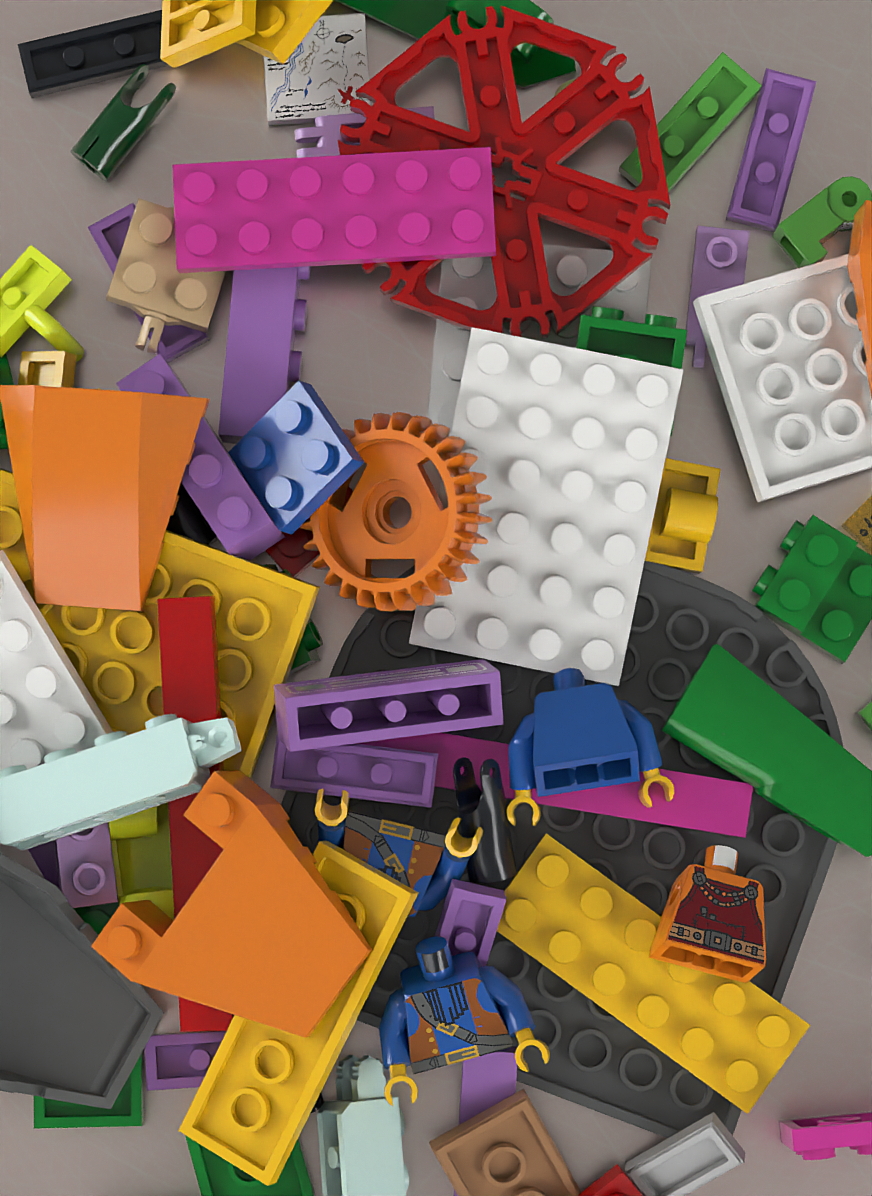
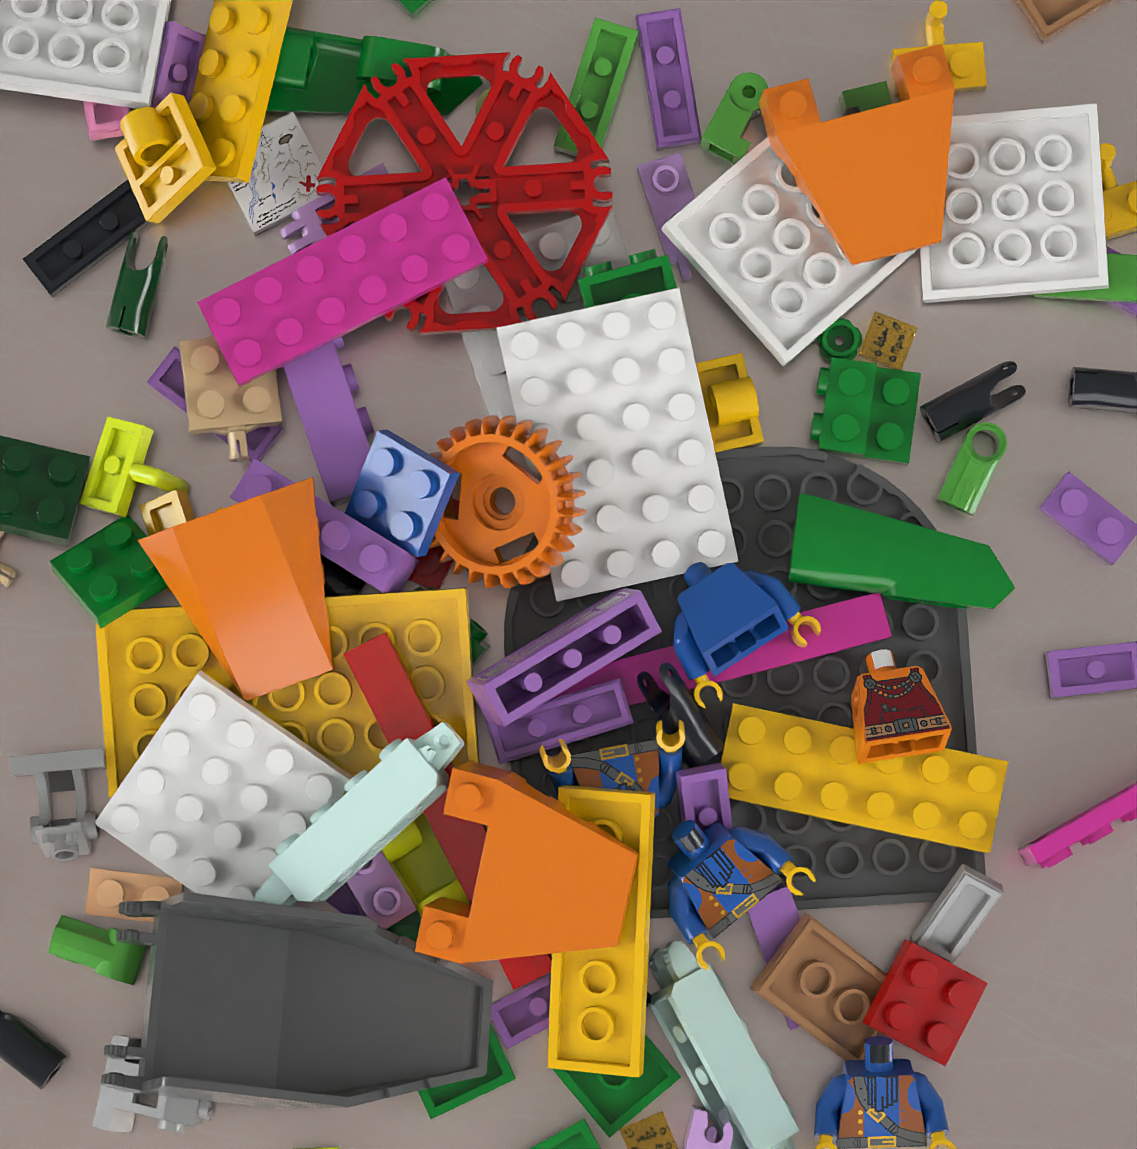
camera: 25 degrees left, 0 degrees up
none -> green plate [817,318,862,361]

